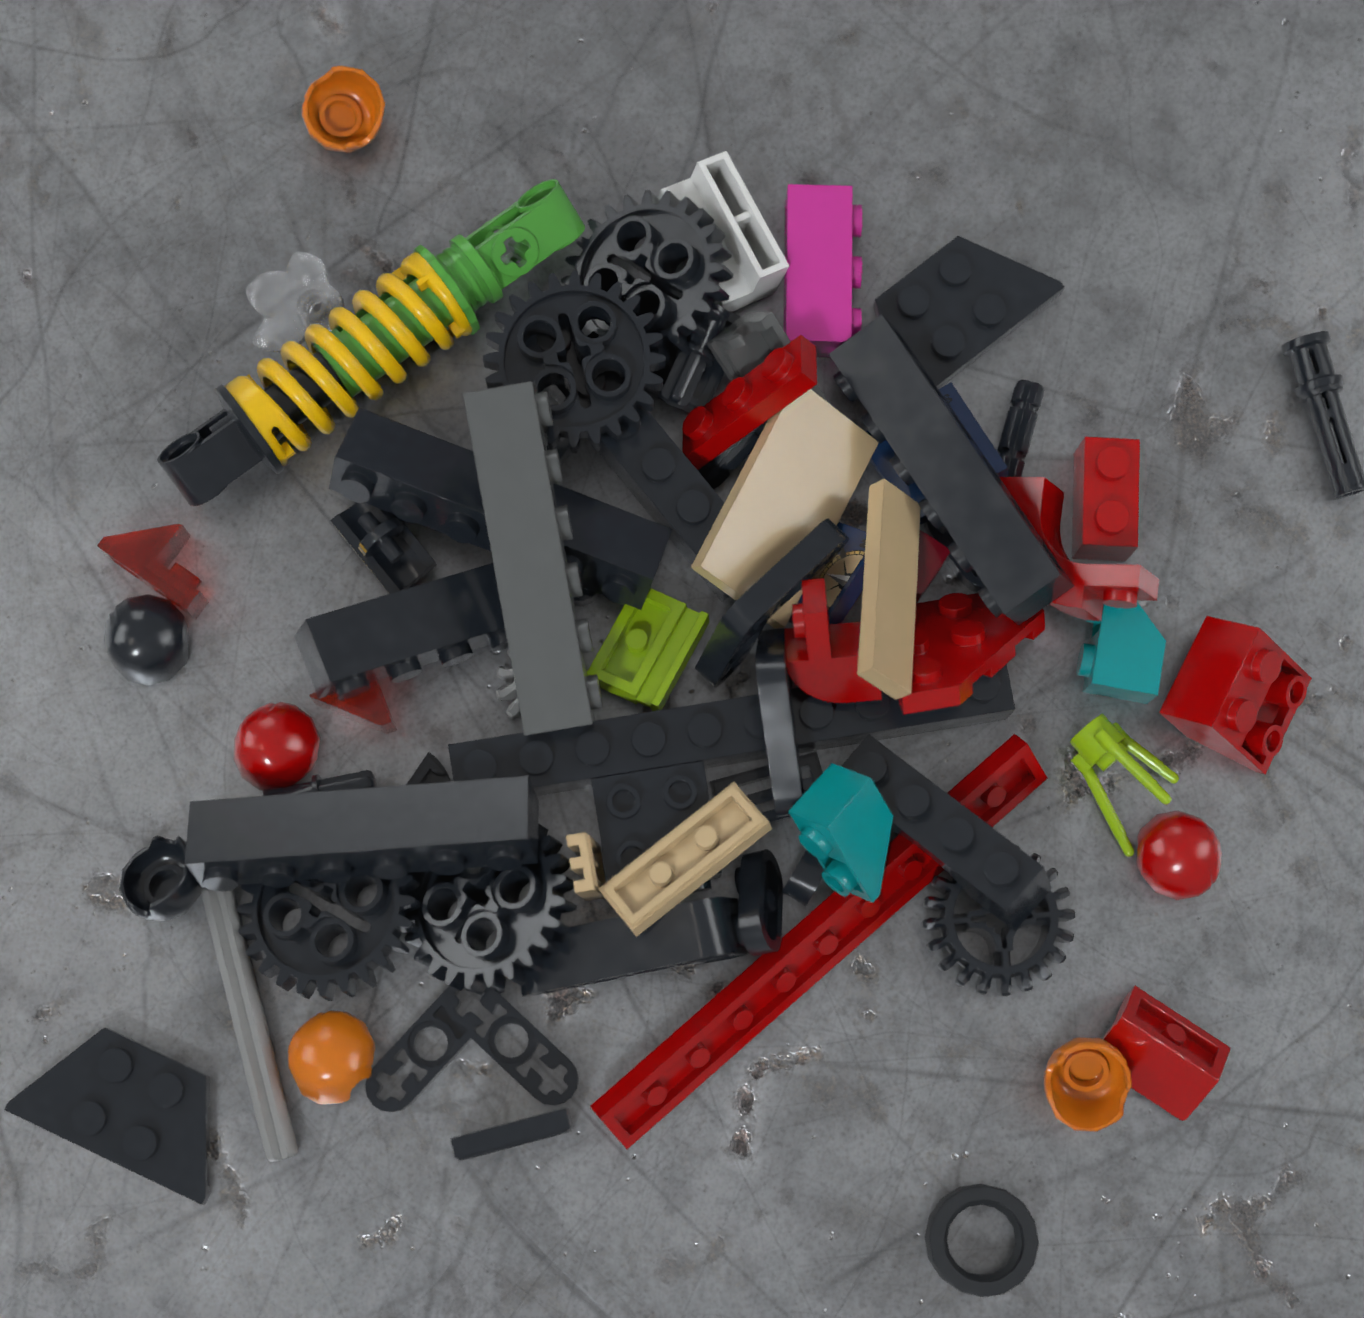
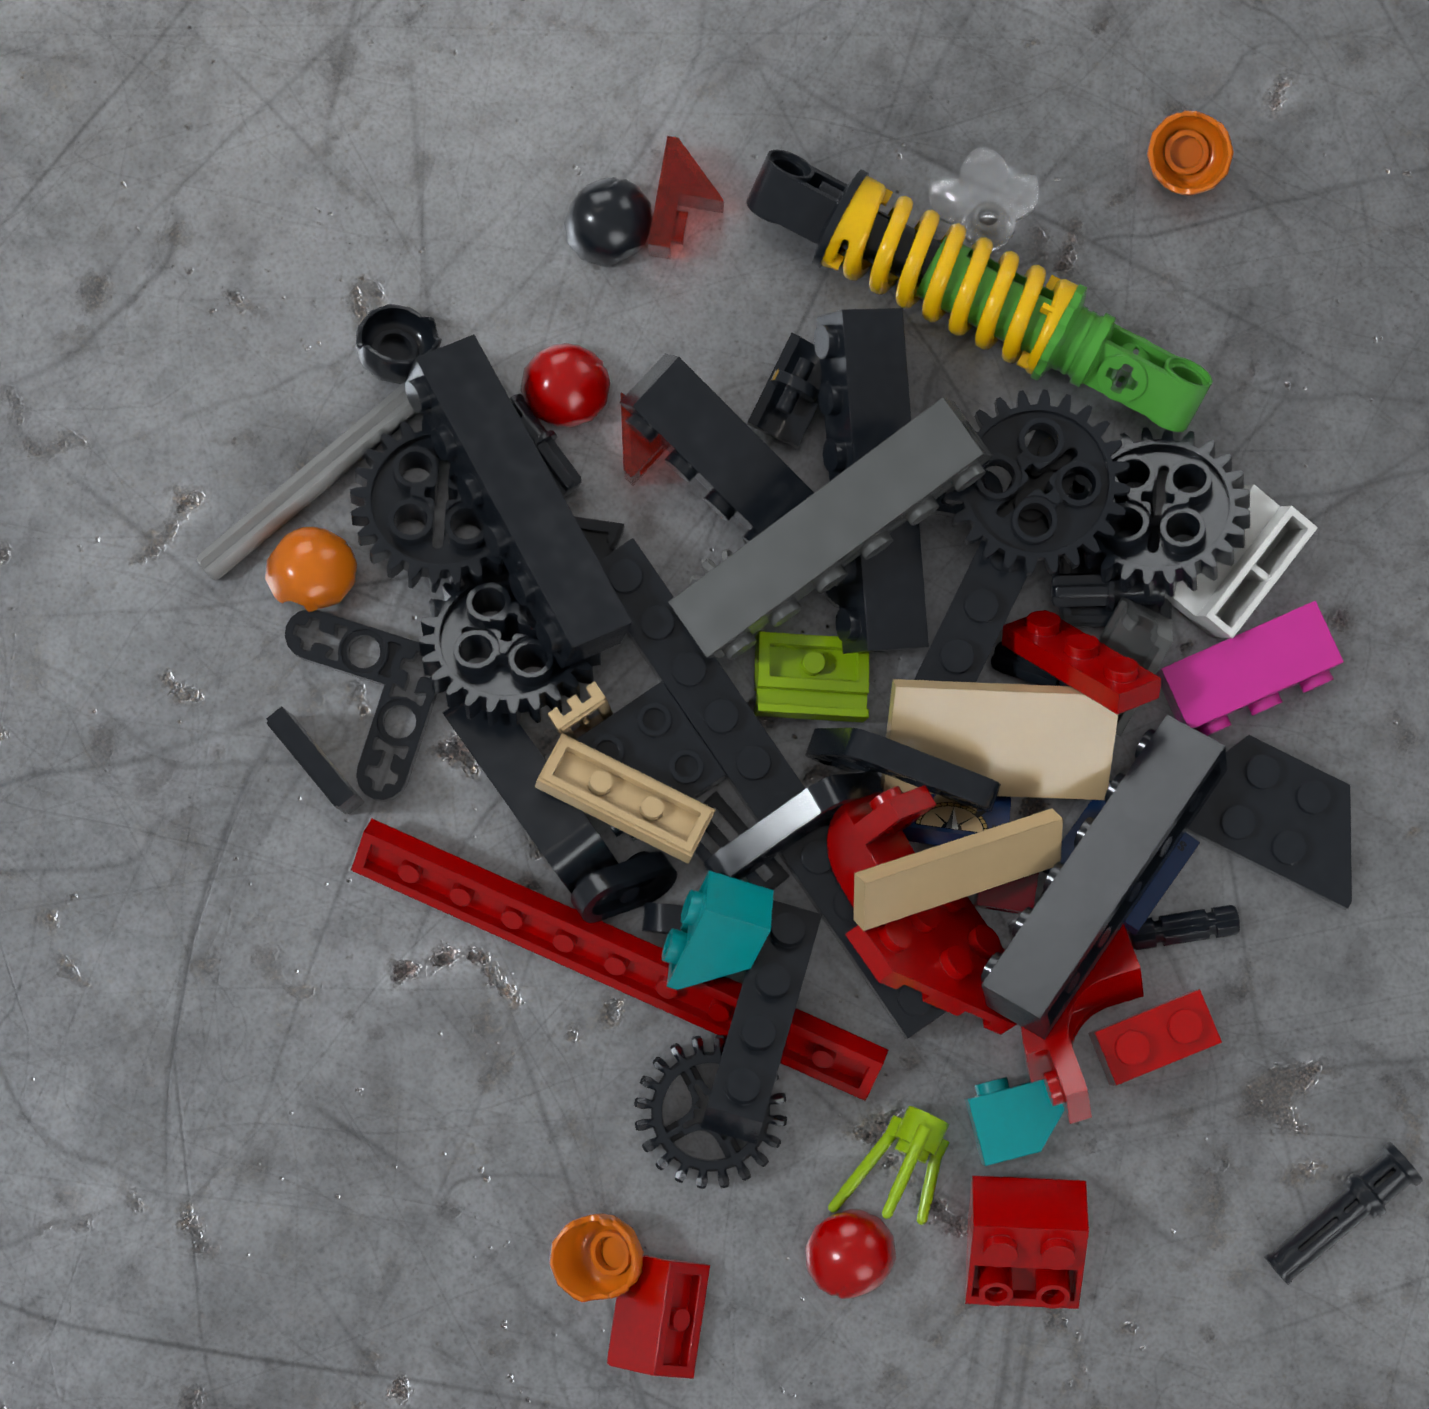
camera: 70 degrees right, 5 degrees up
black wing [4,1028,210,1205] -> none
black tyre [925,1184,1039,1297] -> none

